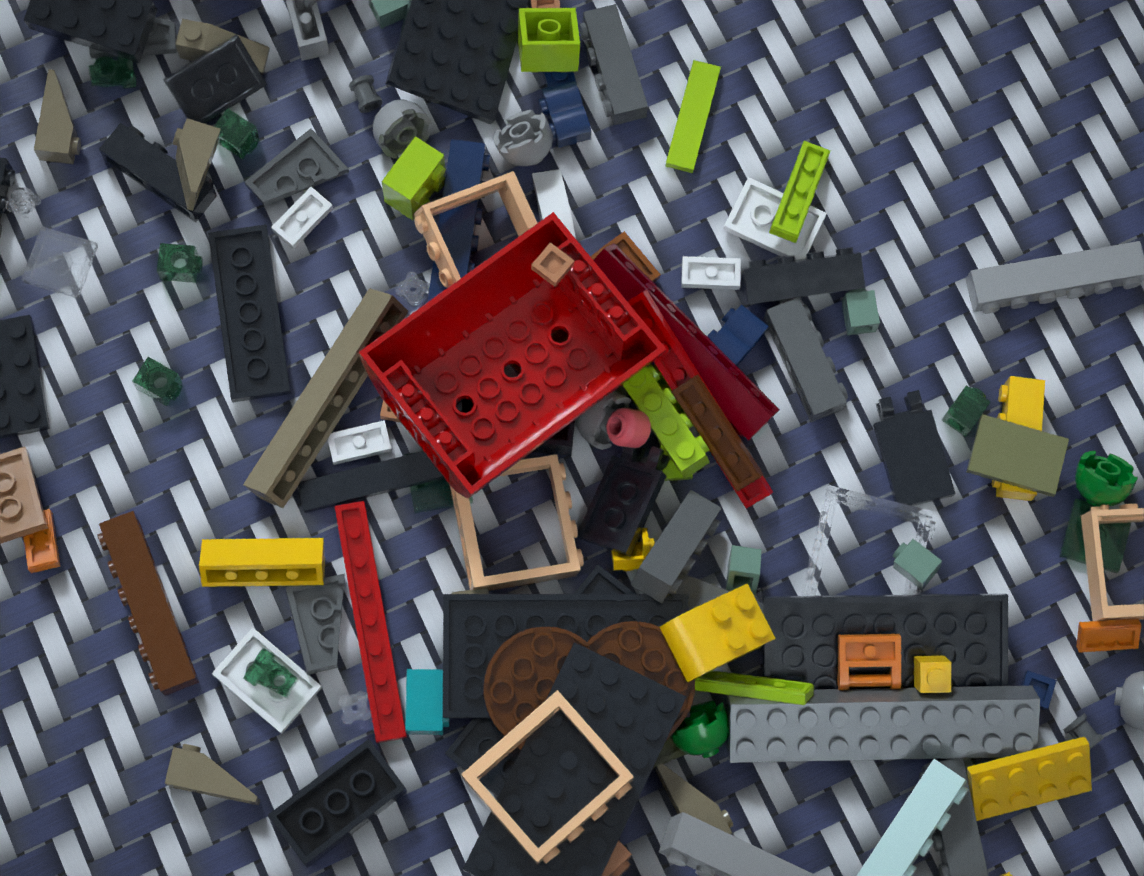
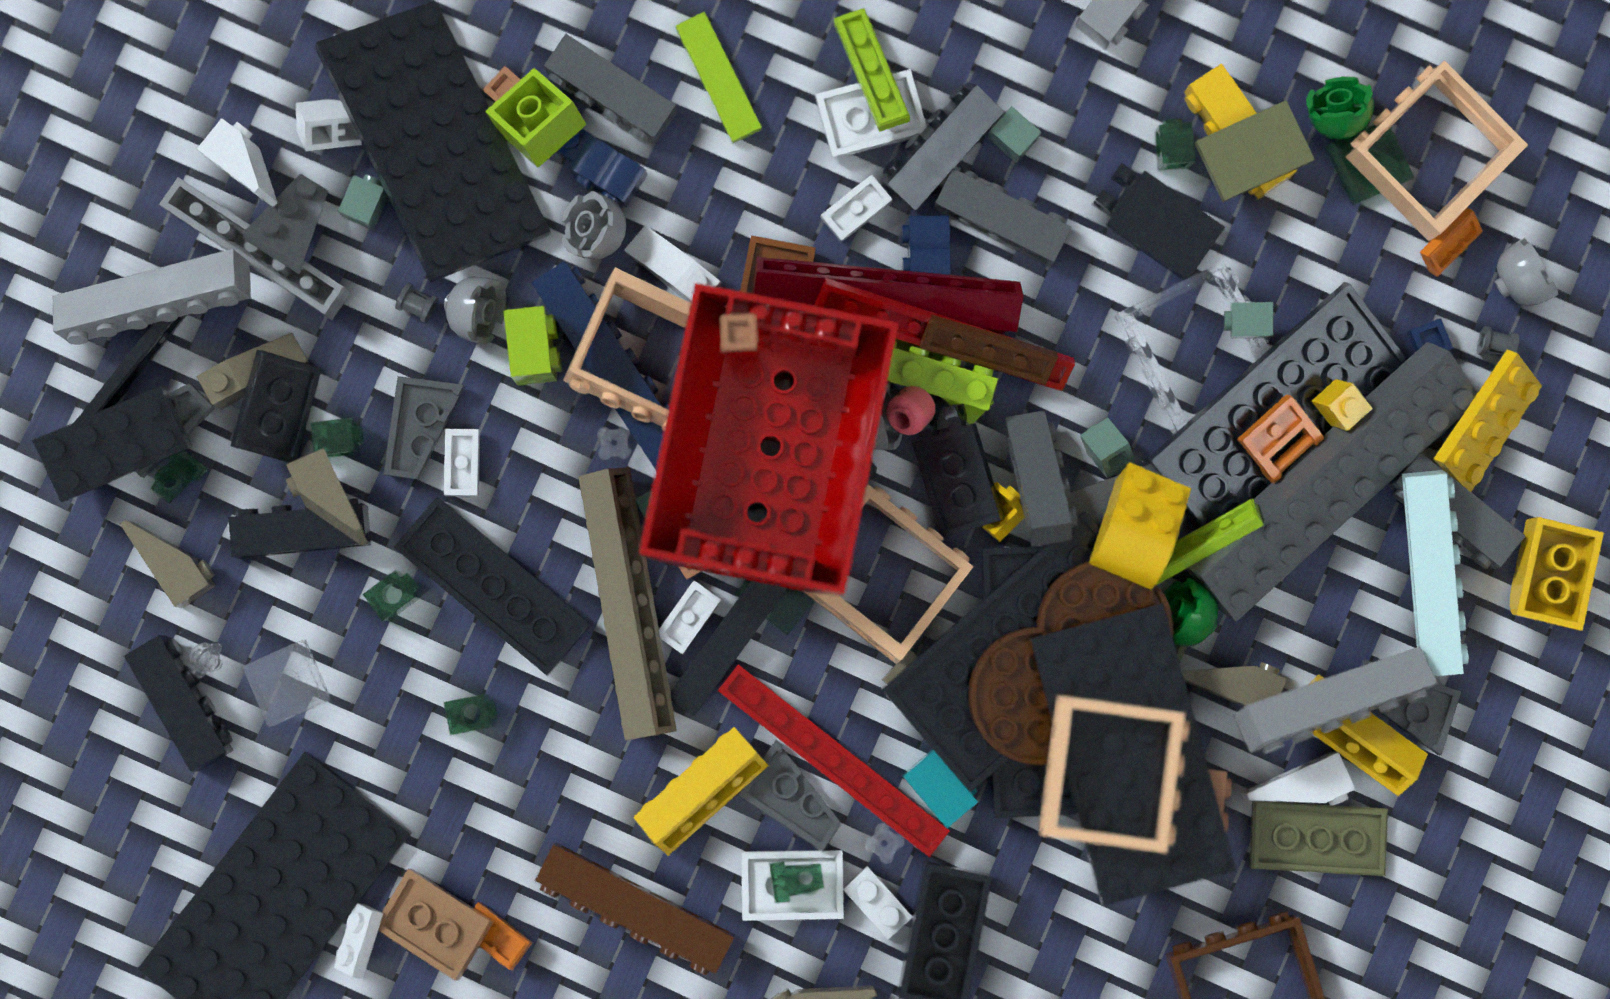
camera: 40 degrees left, 10 degrees up
none -> white plate [843,866,912,940]

